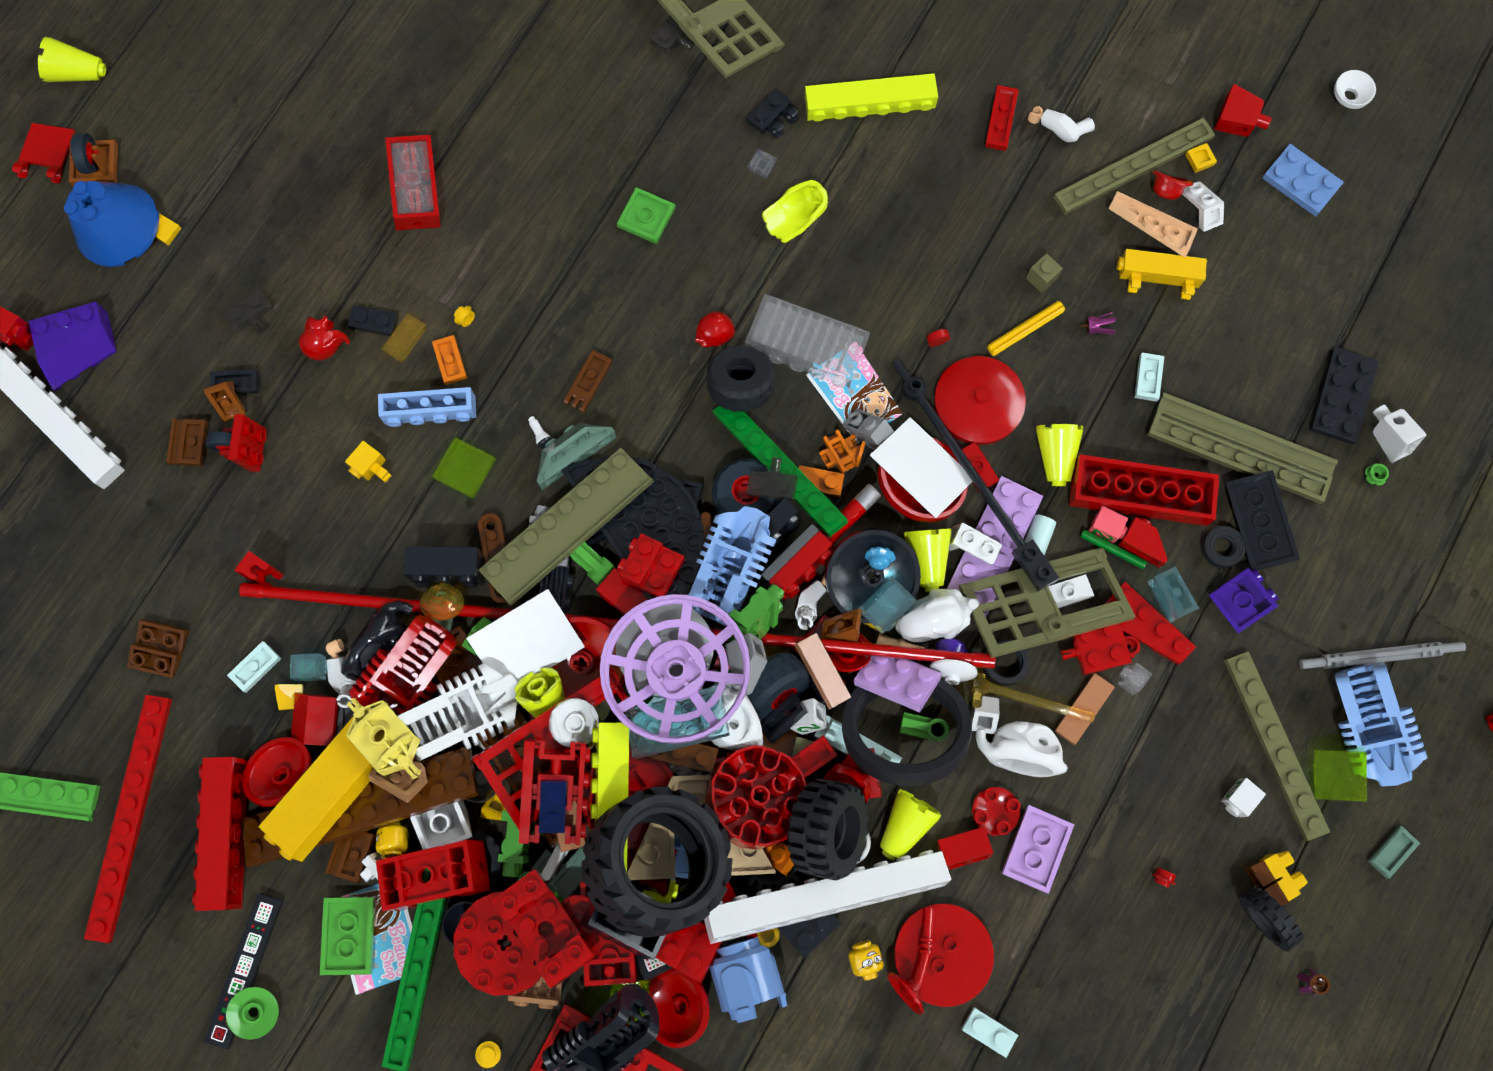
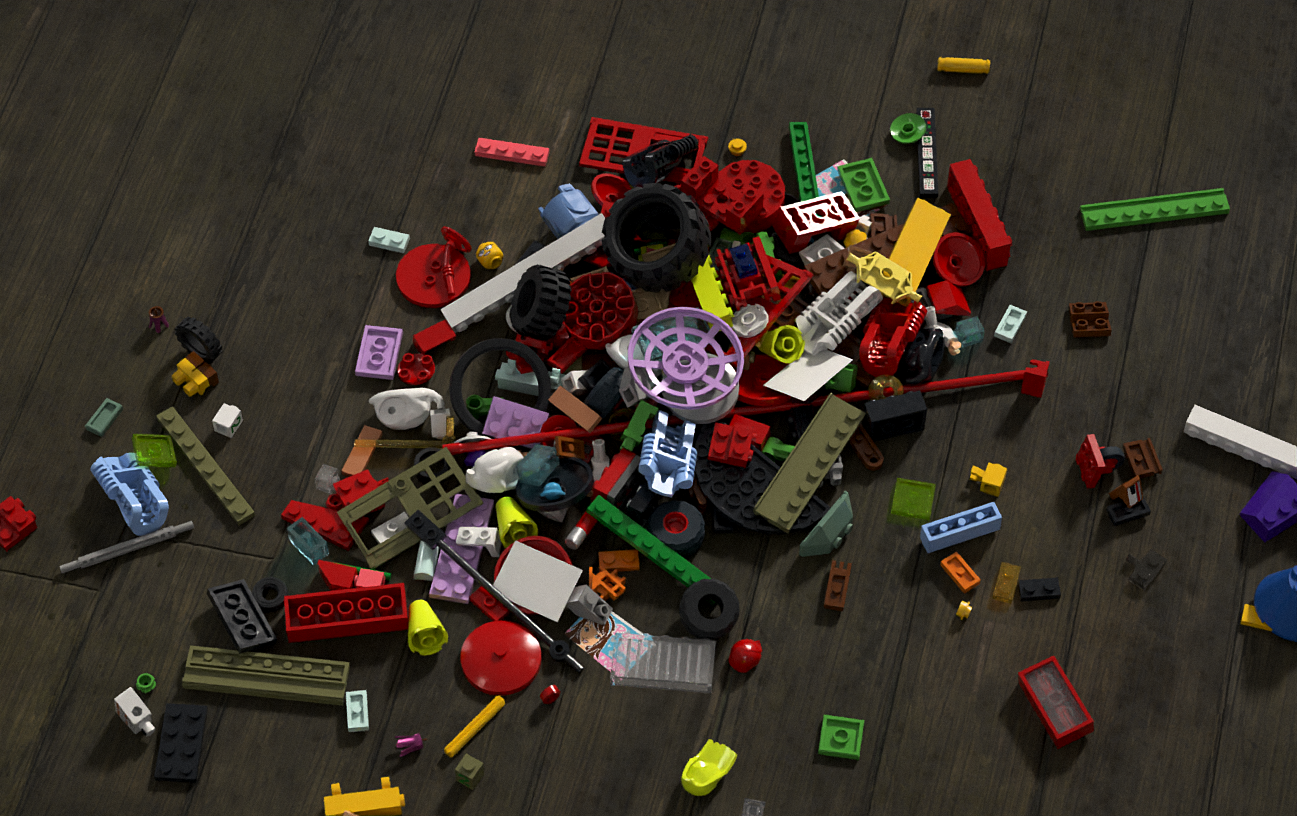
camera: 165 degrees right, 20 degrees down
red plate [84,695,172,943] -> none
yellow slope [275,684,303,710] -> none
red hair [299,316,350,360] -> none
white piece [528,416,551,448] -> none
clear smoke plate [747,457,798,500] -> none
neon yellow cone [880,789,941,861] -> none
red plate [1152,867,1176,888] -> none
dark purple plate [1209,568,1279,633] -> none

